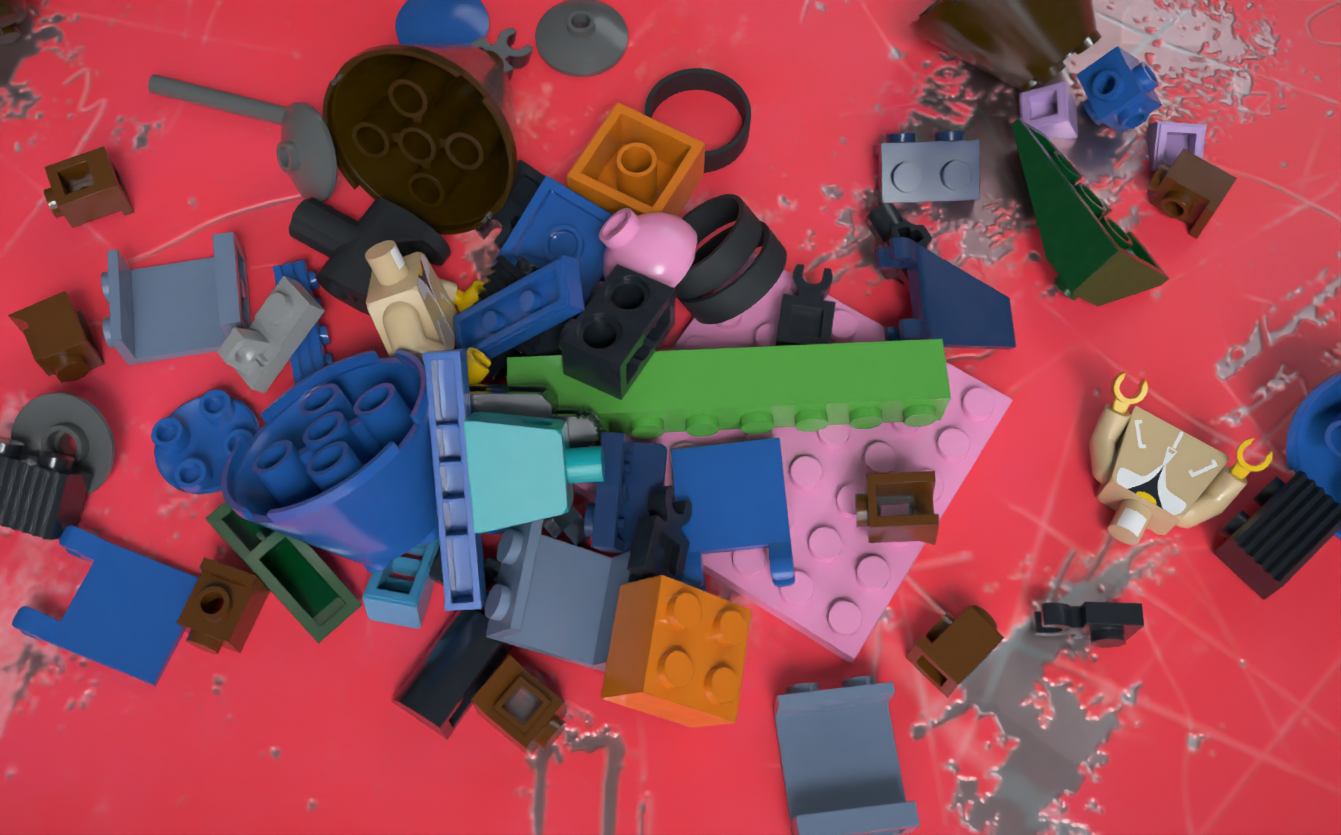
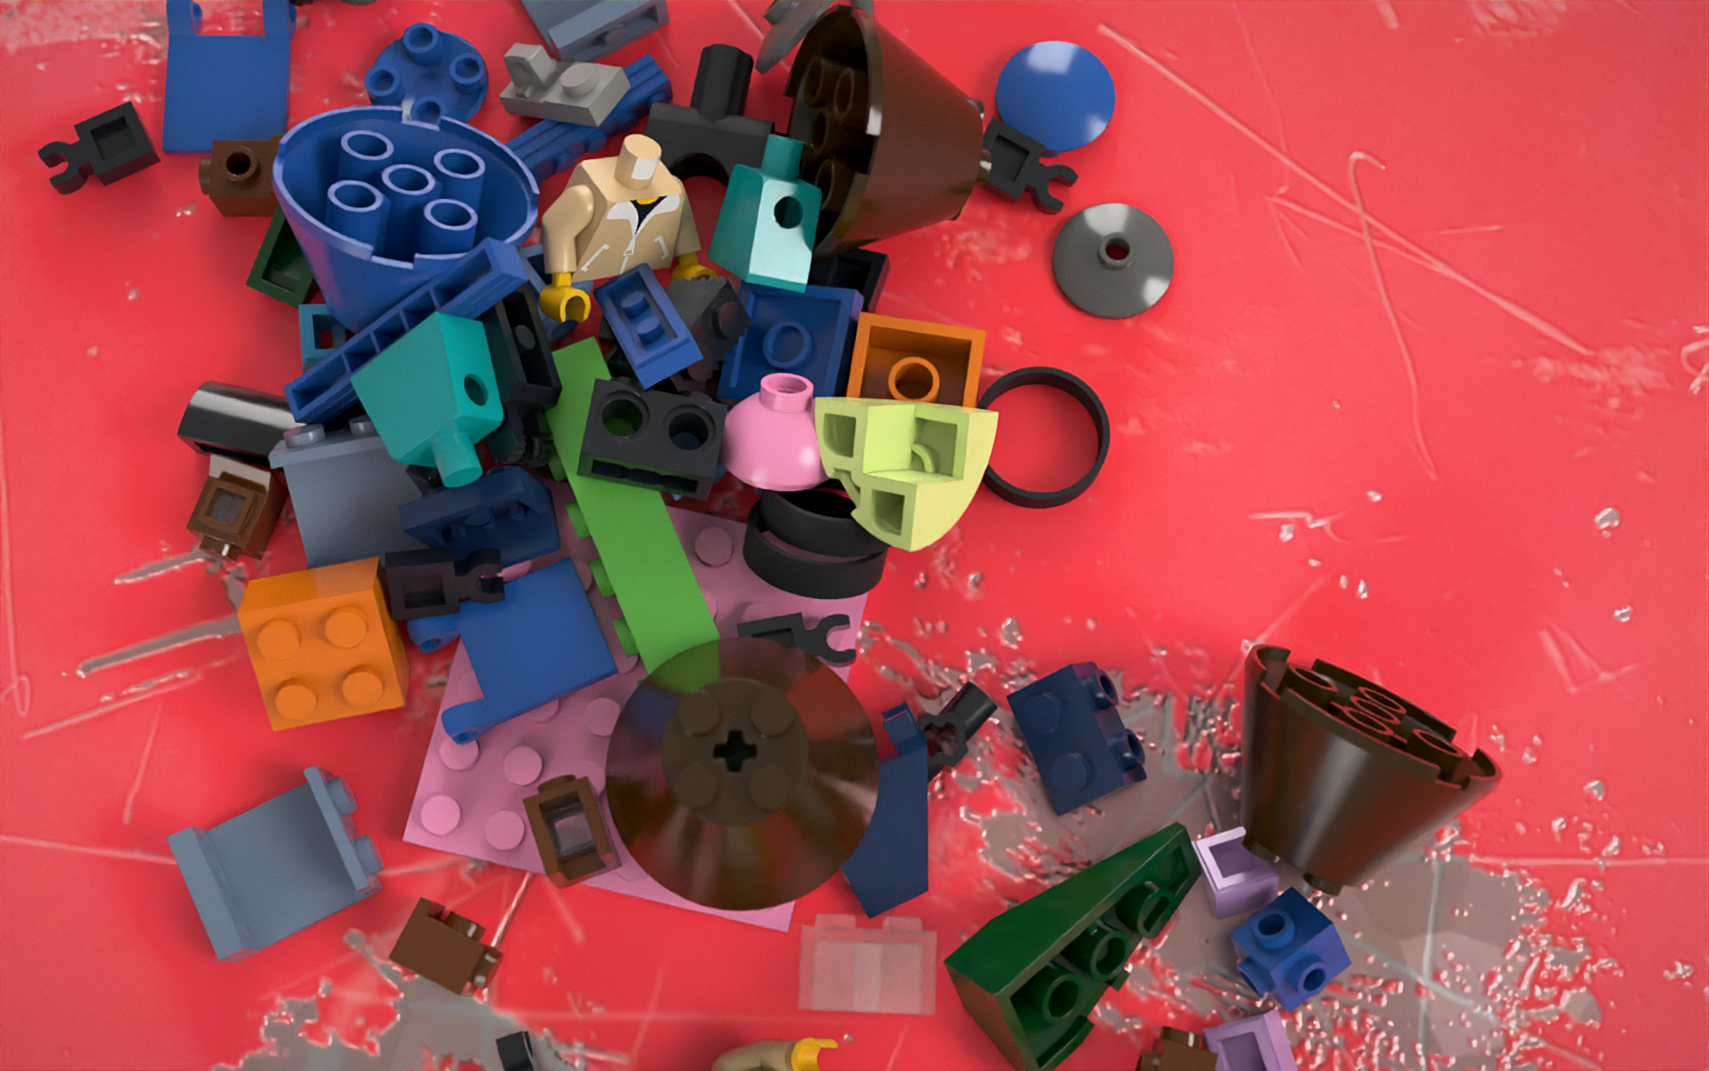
camera: 70 degrees right, 10 degrees up
none -> black plate [37,101,161,195]
none -> dark brown cone [605,637,879,912]
none -> teal torso [707,134,822,293]
none -> clear brick [798,914,937,1015]
none -> yellowish green brick [814,397,999,552]

